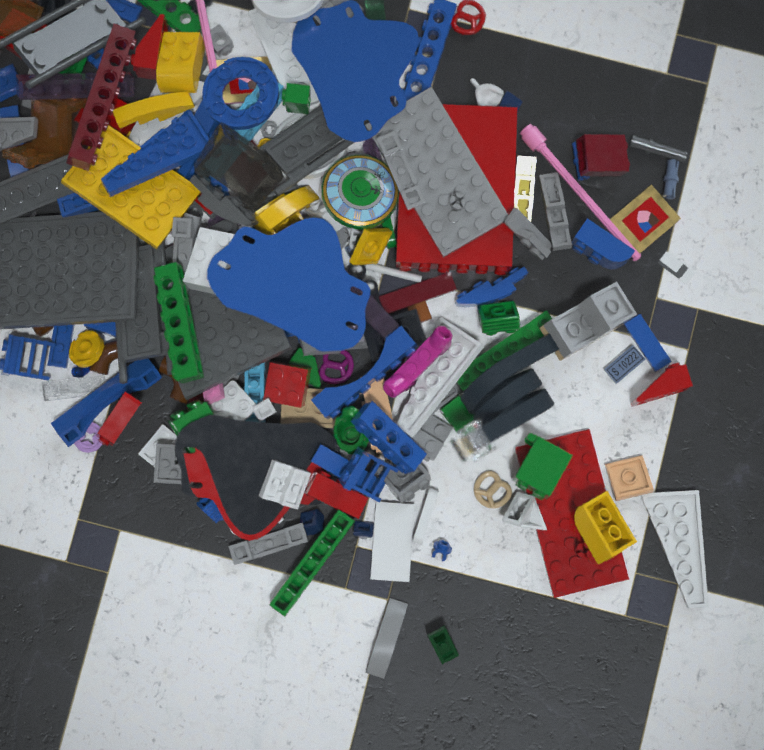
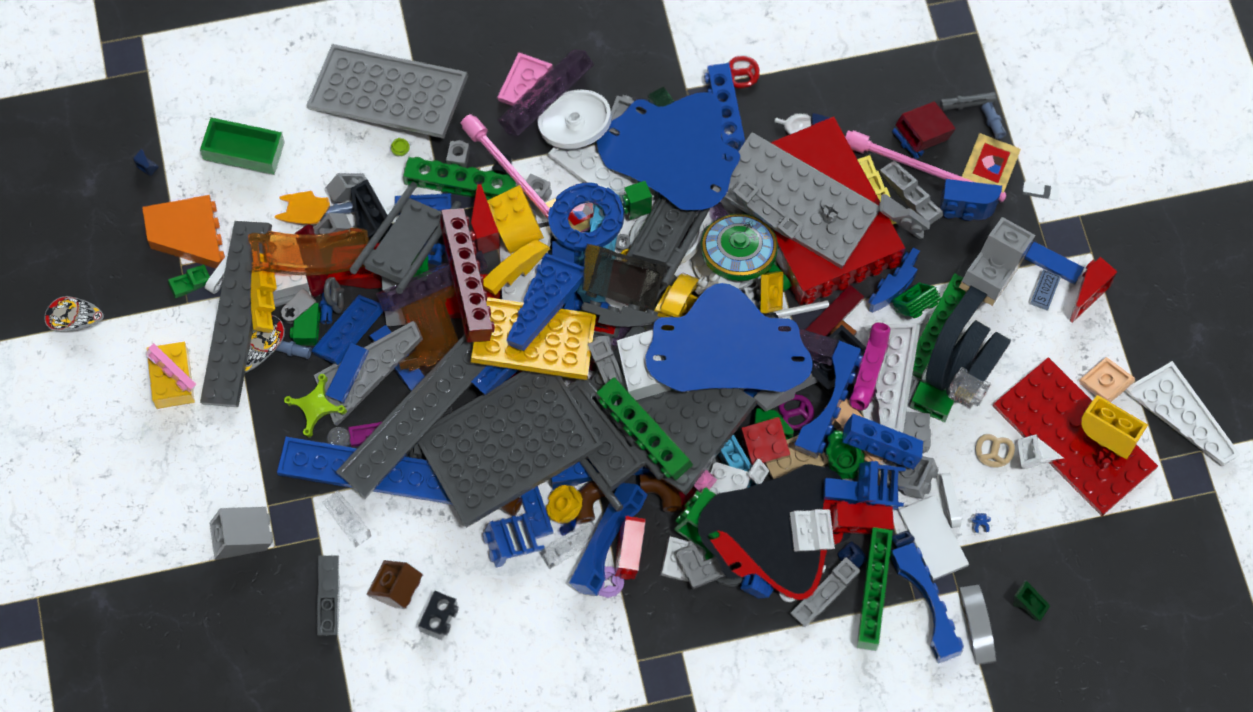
camera: 25 degrees left, 15 degrees down
green container [512,433,573,500] -> none
none -> blue arch [890,542,964,664]

